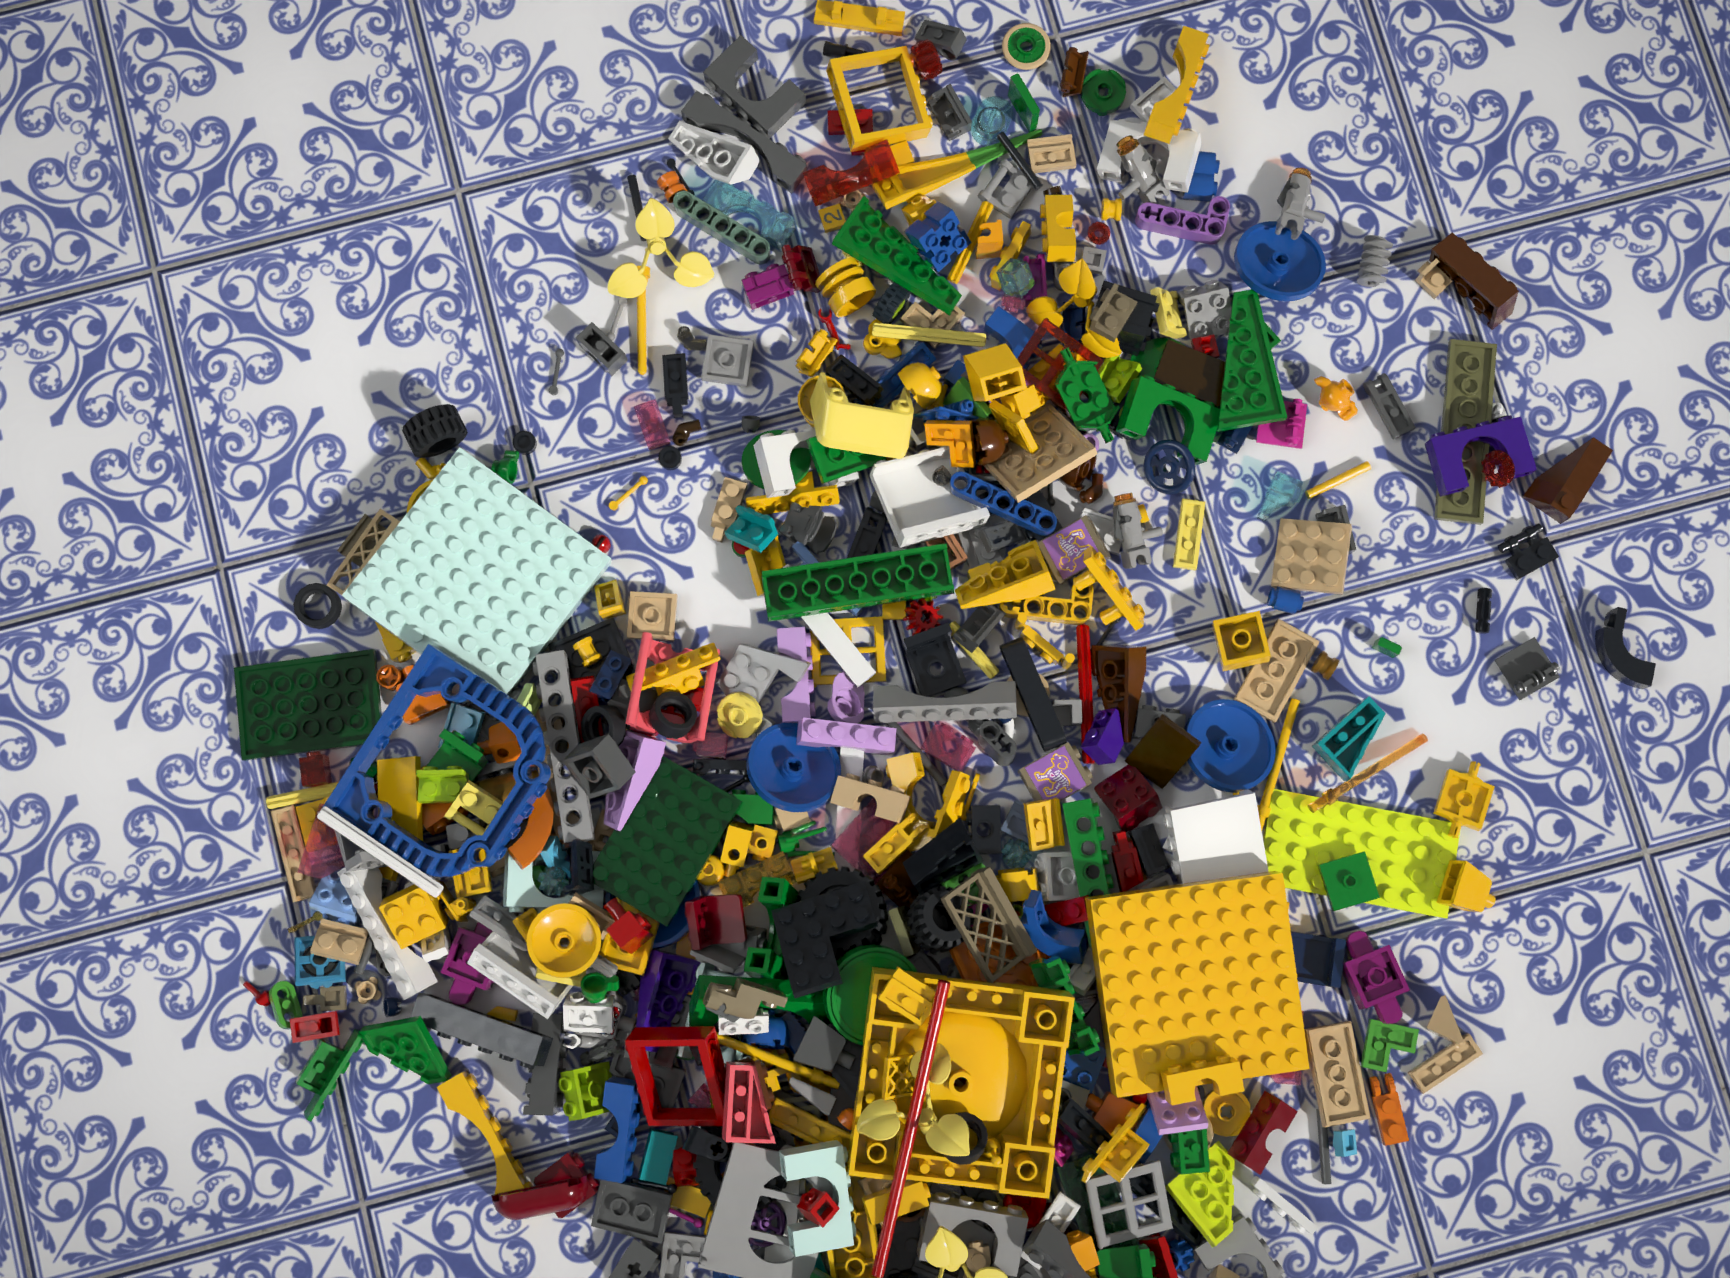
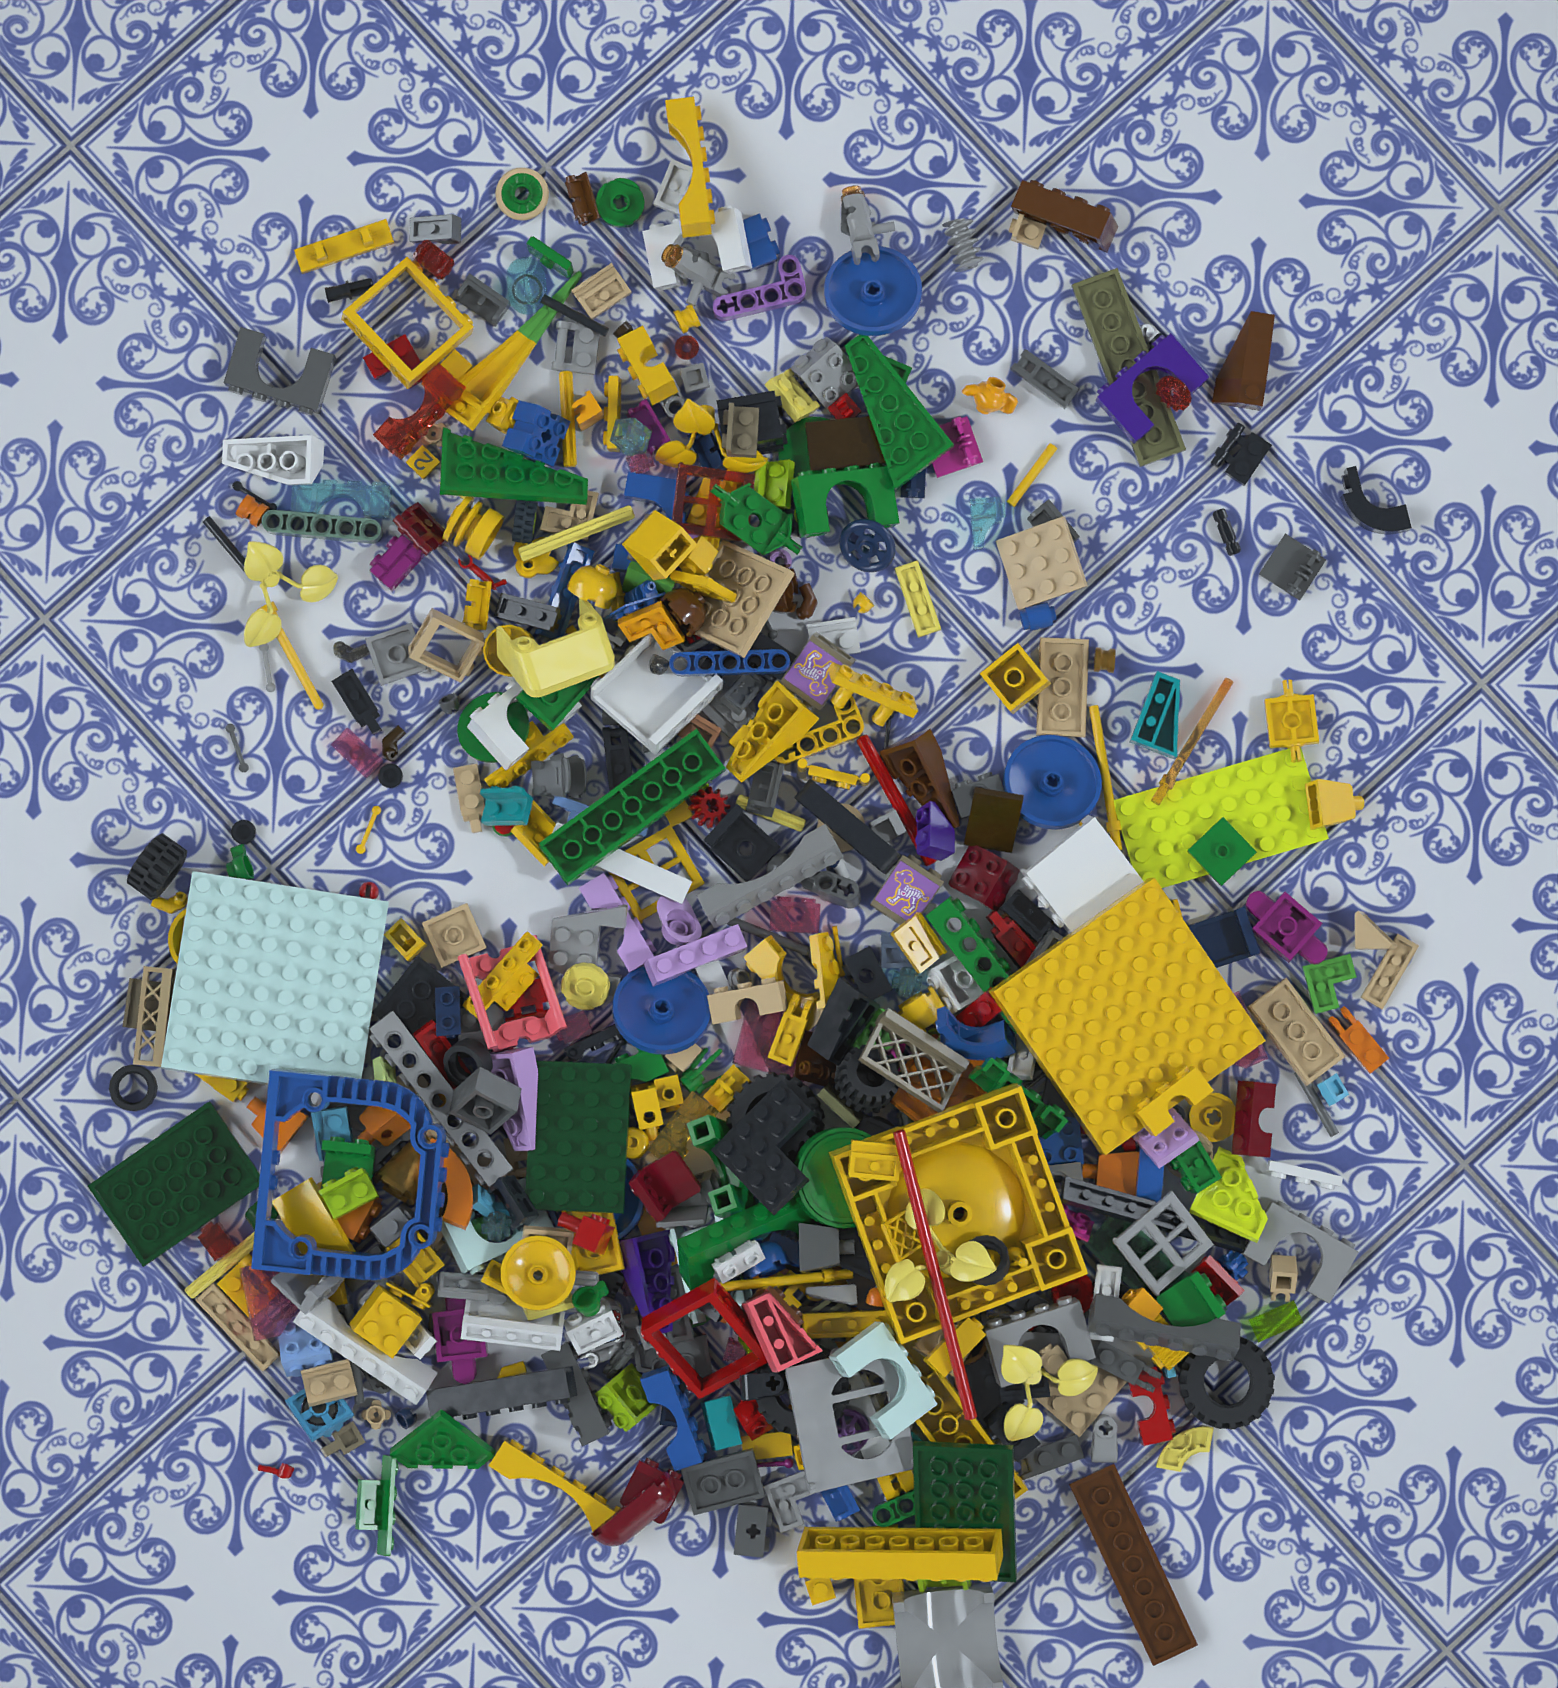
camera: 30 degrees left, 5 degrees up
bright green plate [269,981,302,1030] -> none
clear yellow hinge [287,911,323,933] -> none
red slope [289,1011,340,1043] -> none
white axle [317,806,444,898] -> none
orange wheel [376,665,405,691] -> none
light yellow plate [444,780,504,835] -> none
yellow bush [573,636,602,668] -> none
dark grey brick [576,322,628,376] -> none
black hinge [630,1178,677,1194] -> none
black tyre [649,691,697,739] -> none
dark grey arch [681,91,808,194] -> none
dark tan plate [703,977,788,1022] -> none
red brick [796,1188,840,1228] -> none
yellow bracket [1082,1103,1150,1183] -> none
light grey piece [1113,492,1163,569] -> none
green tile [1372,637,1402,658] -> none
none -> tan window [408,608,485,683]

